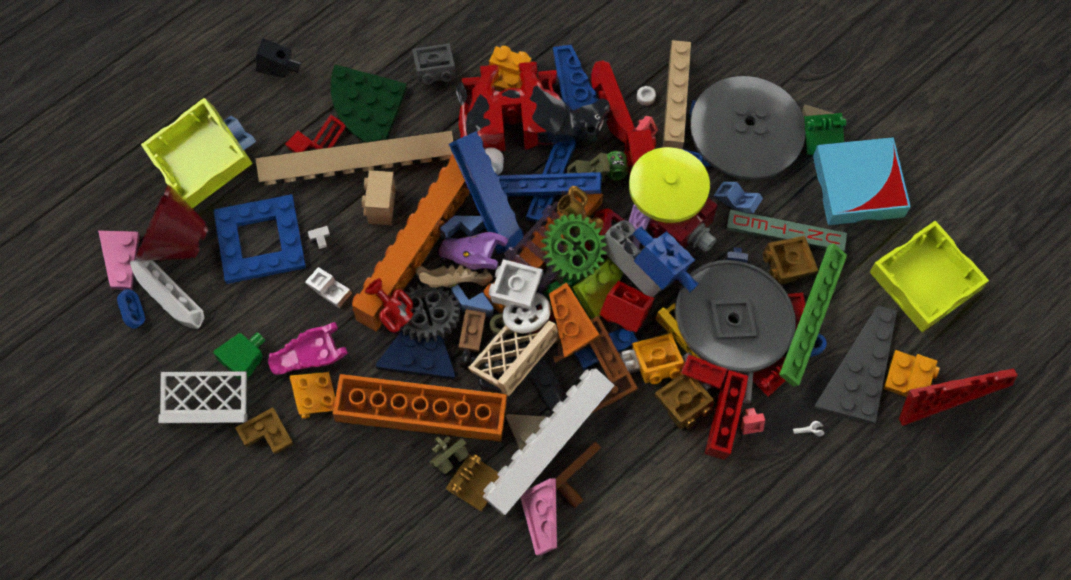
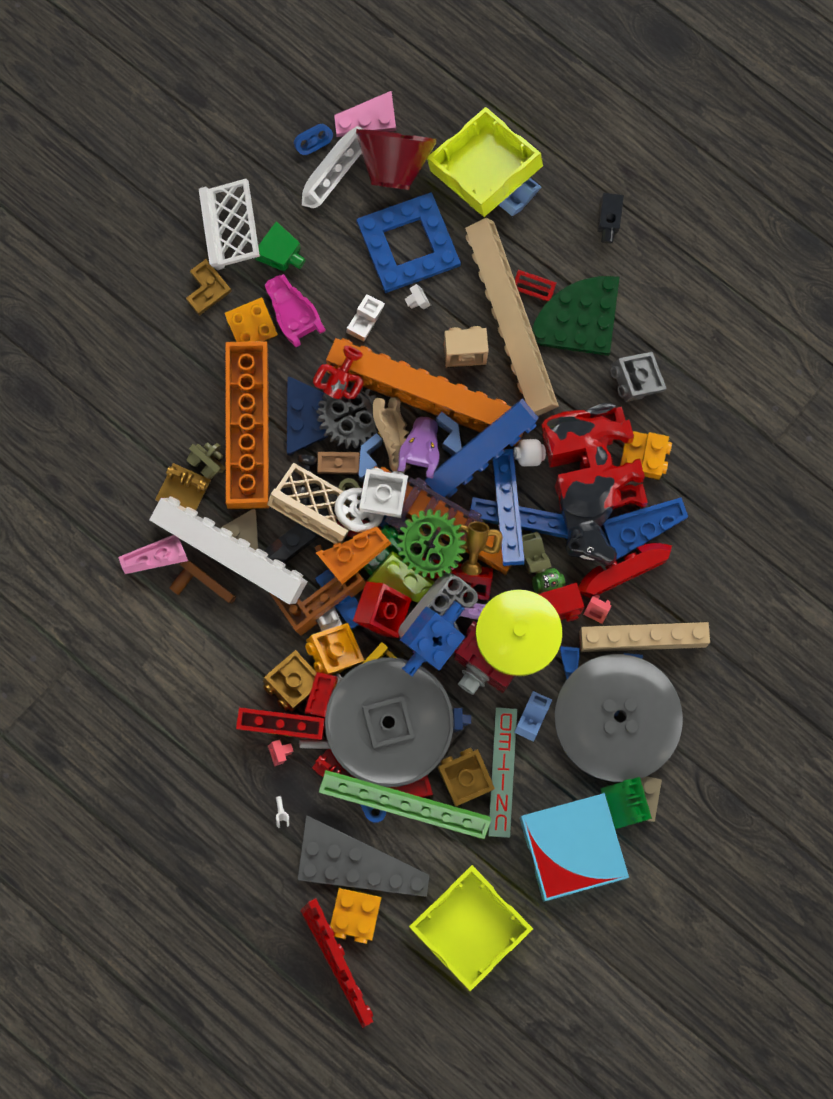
camera: 80 degrees right, 10 degrees up
red tile [285,131,312,153] -> none
white tile [637,86,656,106] -> none

